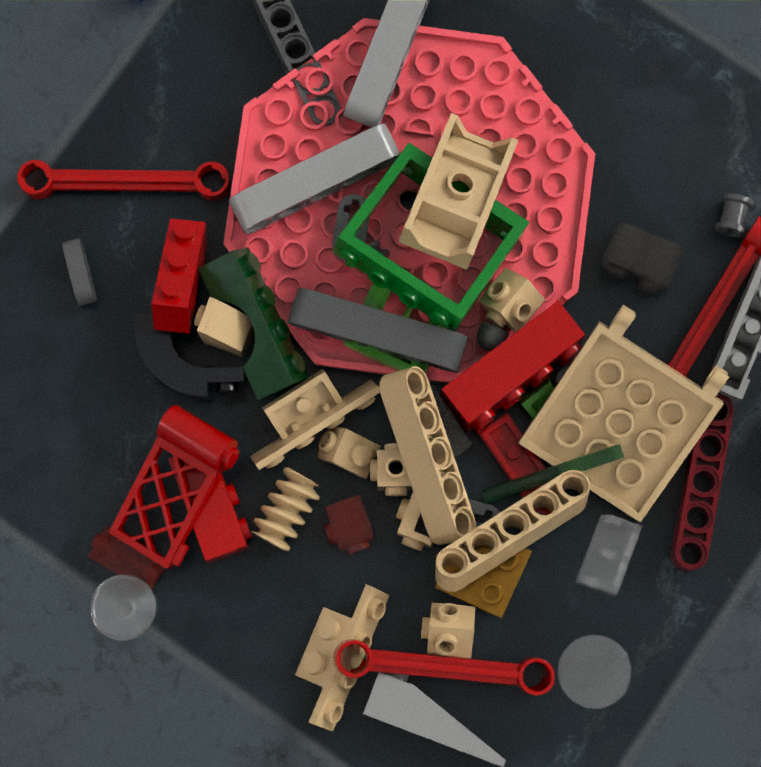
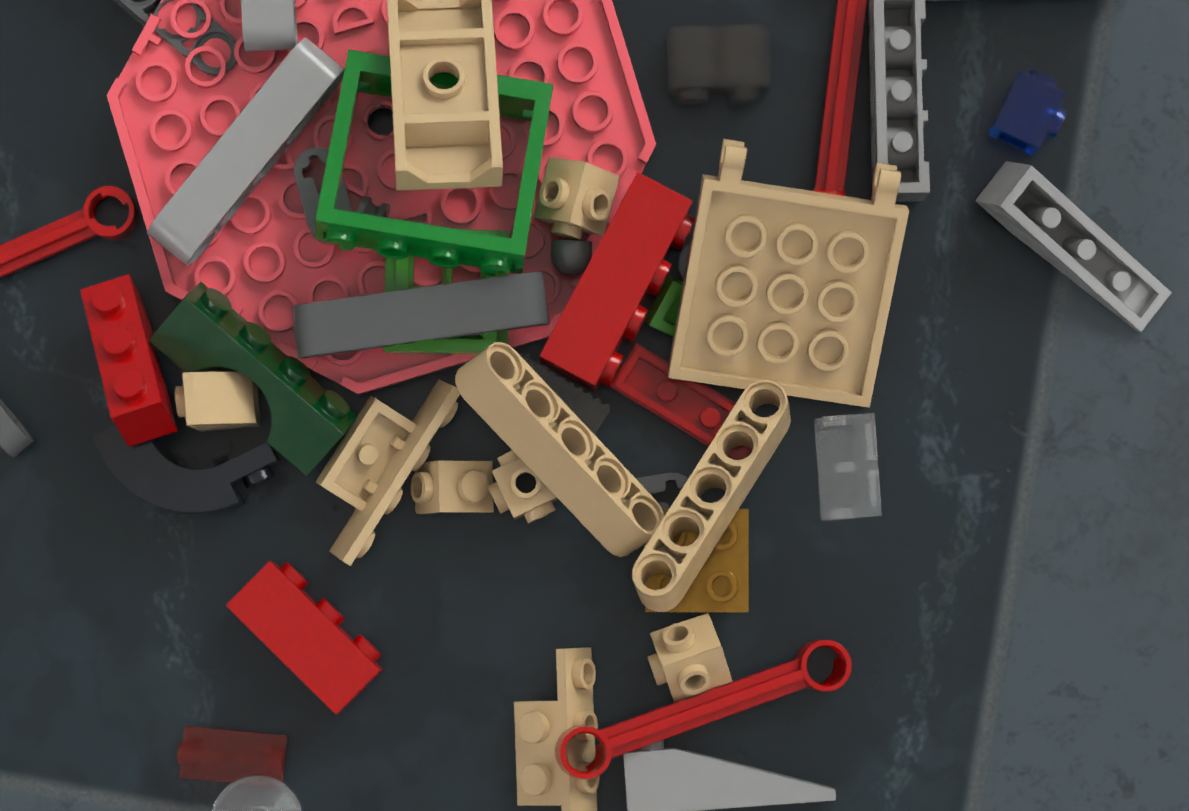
camera: 30 degrees left, 5 degrees up
red piece [108,405,240,569] -> none
tan piece [251,467,320,551] -> none
clear red brick [324,495,375,554] -> none
tan bracket [396,492,433,551] -> none
clear green bar [482,444,624,504] -> none
clear tile [557,635,631,709] -> none
dark red beam [670,394,734,572] -> none

